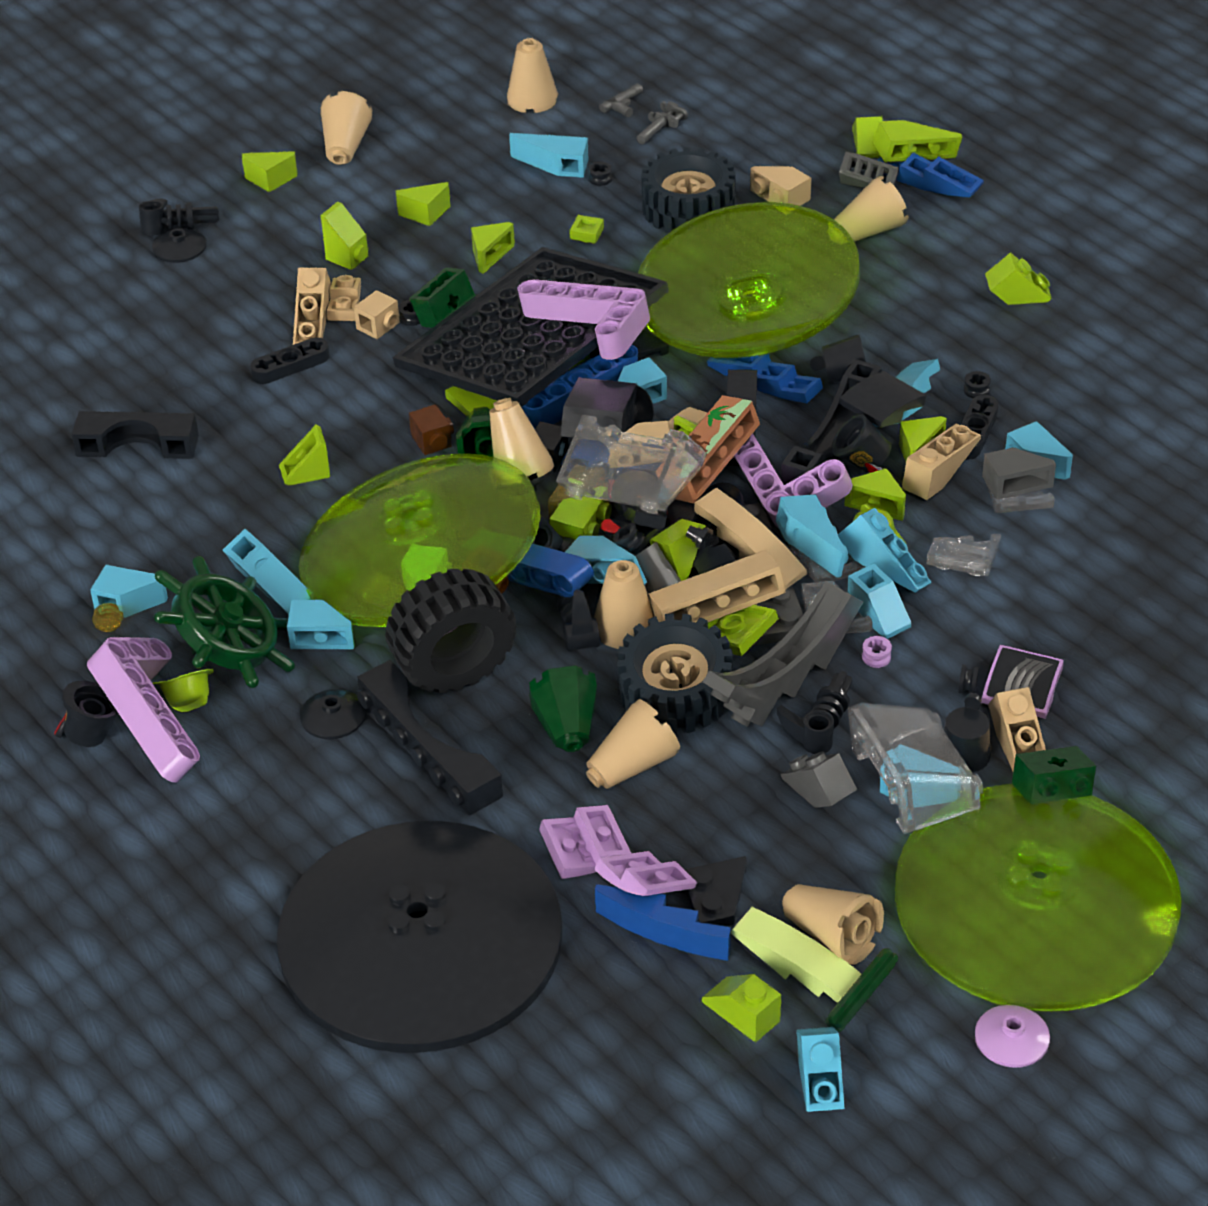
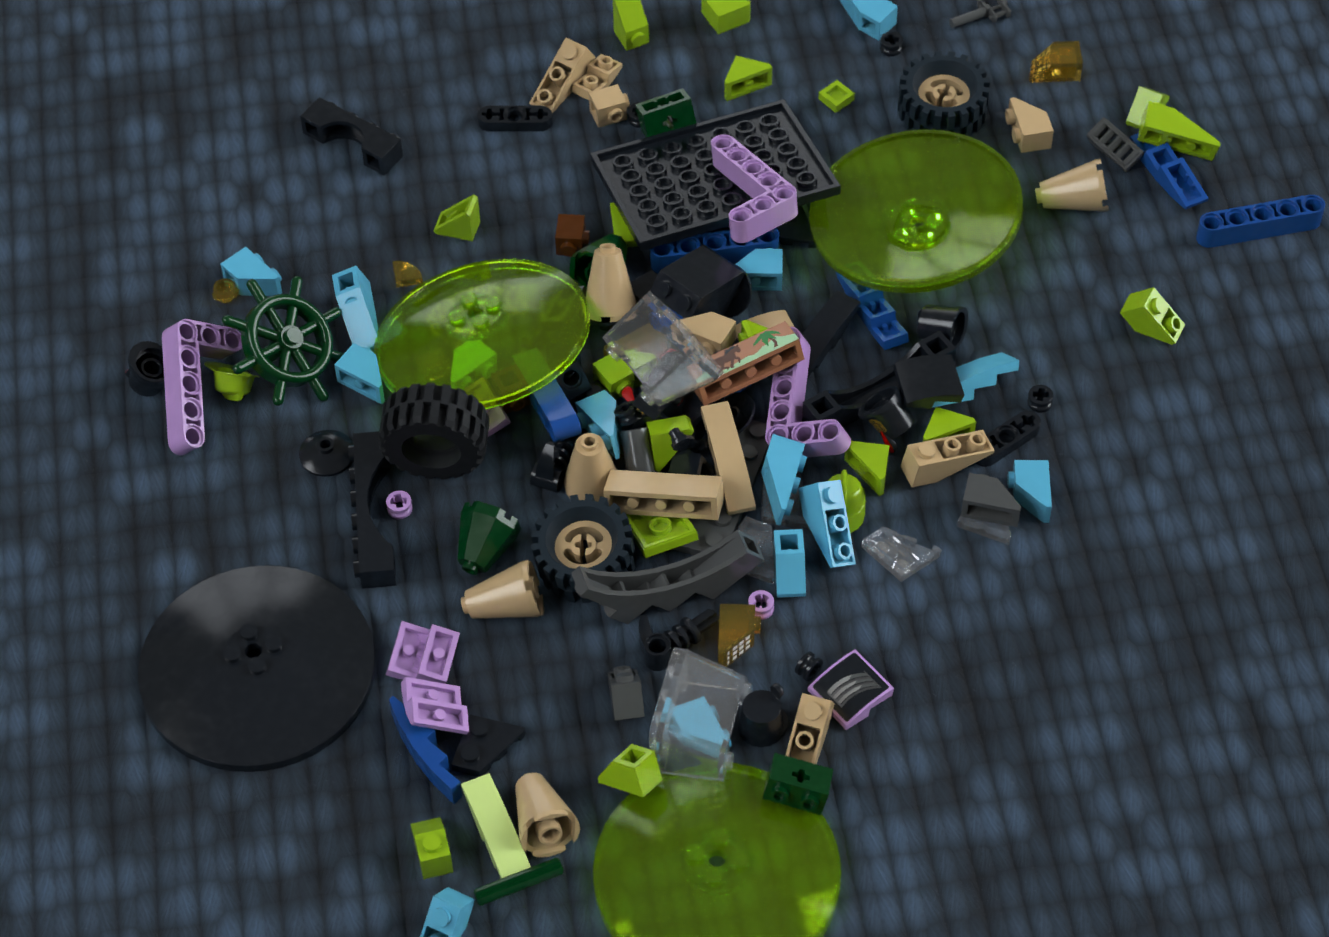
camera: 30 degrees right, 10 degrees up
none -> lavender bush [386,491,413,519]
none -> clear yellow tile [392,261,423,287]
none -> lime slope [597,744,663,798]
none -> clear yellow slope [718,604,761,669]
none -> clear yellow slope [1029,41,1083,83]
none -> blue beam [1196,195,1325,248]

